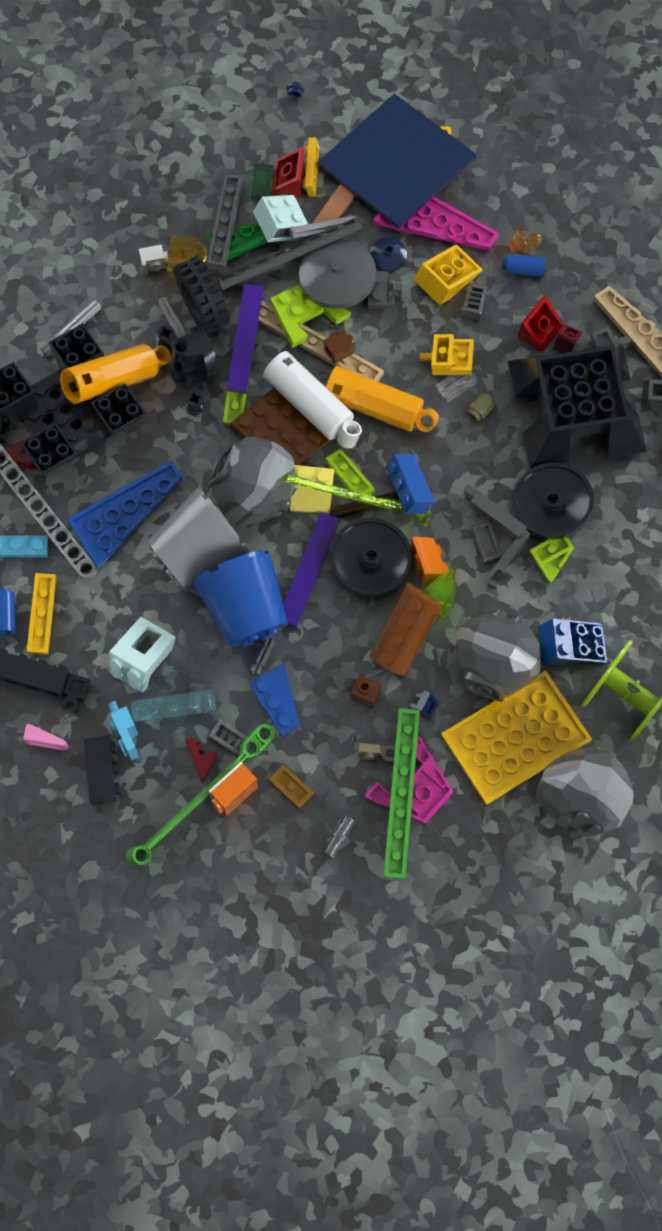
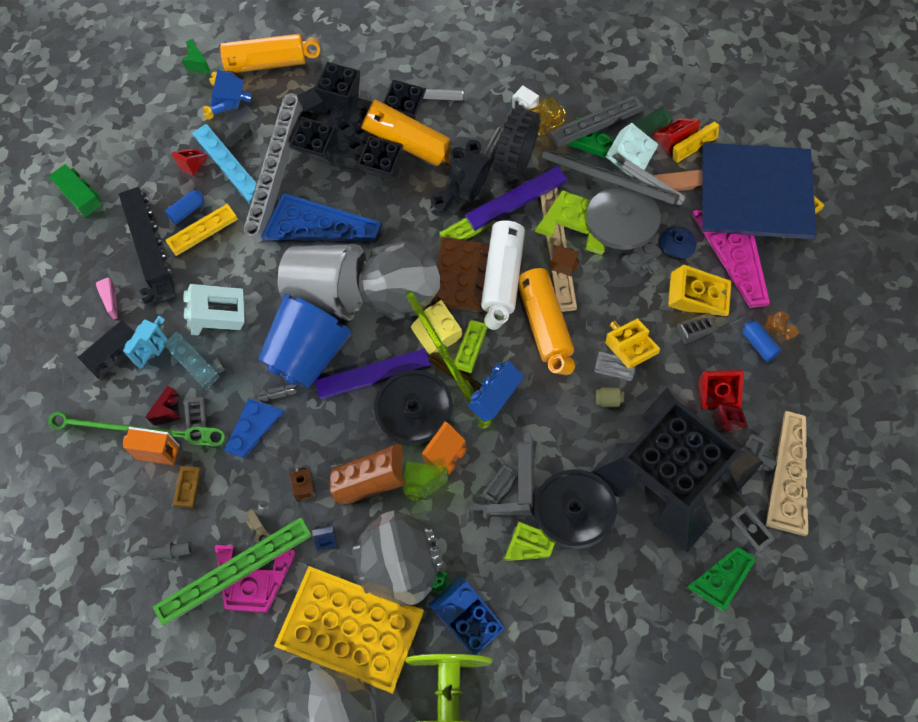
camera: 60 degrees right, 5 degrees down
dark blue plate [286,81,305,97] -> none

